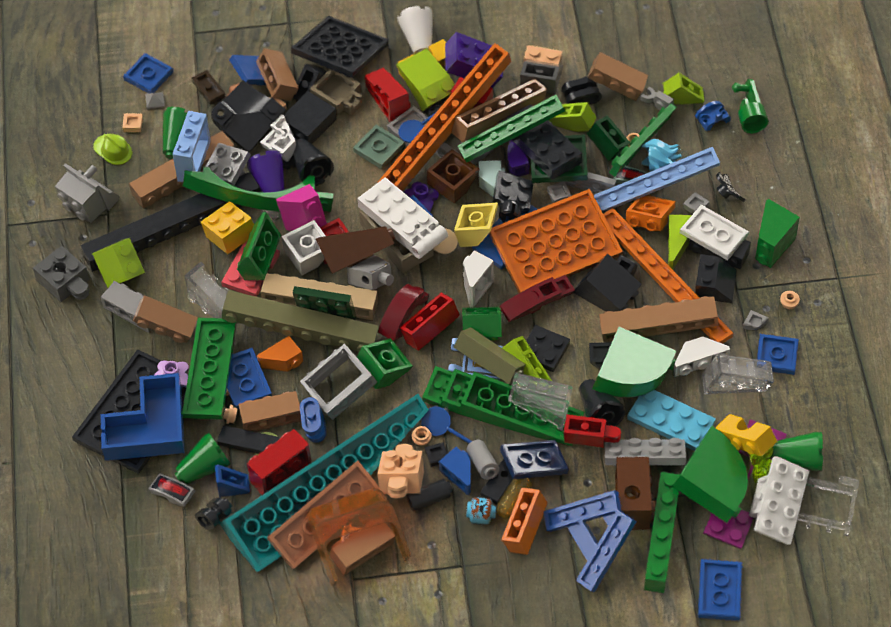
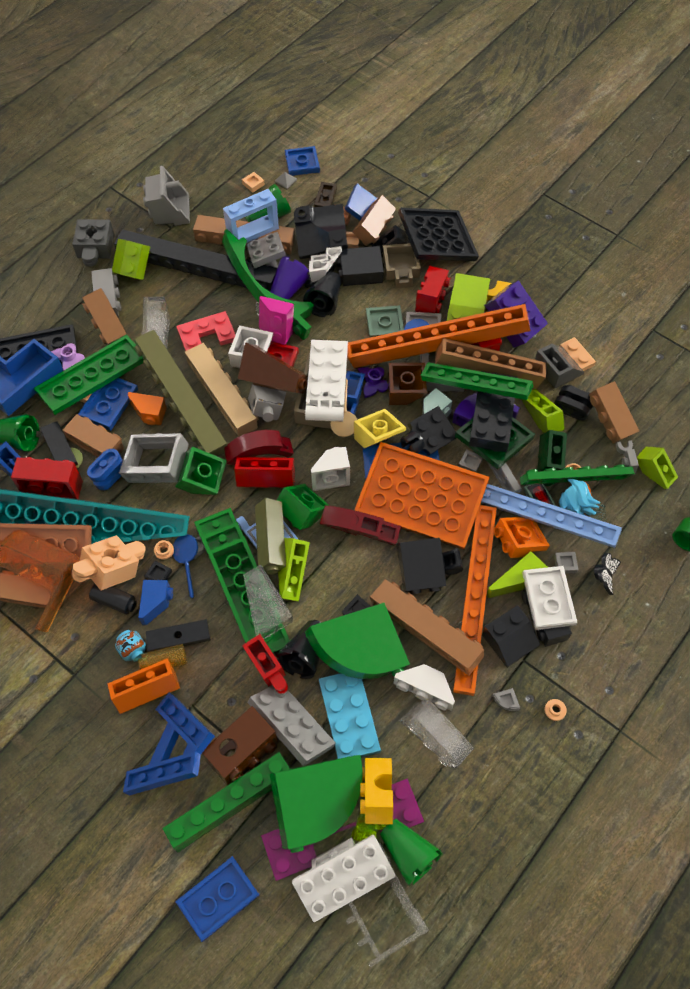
camera: 45 degrees right, 5 degrees up
lime piece [93,134,132,165] -> none
yellow brick [201,201,254,254] -> none
light nougat plate [223,405,238,424] -> none
green slope [237,212,282,280] -> none
dark green plate [293,286,357,320] -> none
white cone [397,6,433,55] -> none
light grey brick [467,440,499,480] -> none
dark blue tile [500,440,569,479] -> none
black plate [526,325,570,372] -> none
blue piece [695,101,731,132] -> none
green slope [755,199,800,268] -> none
blue tile [756,334,799,375] -> none

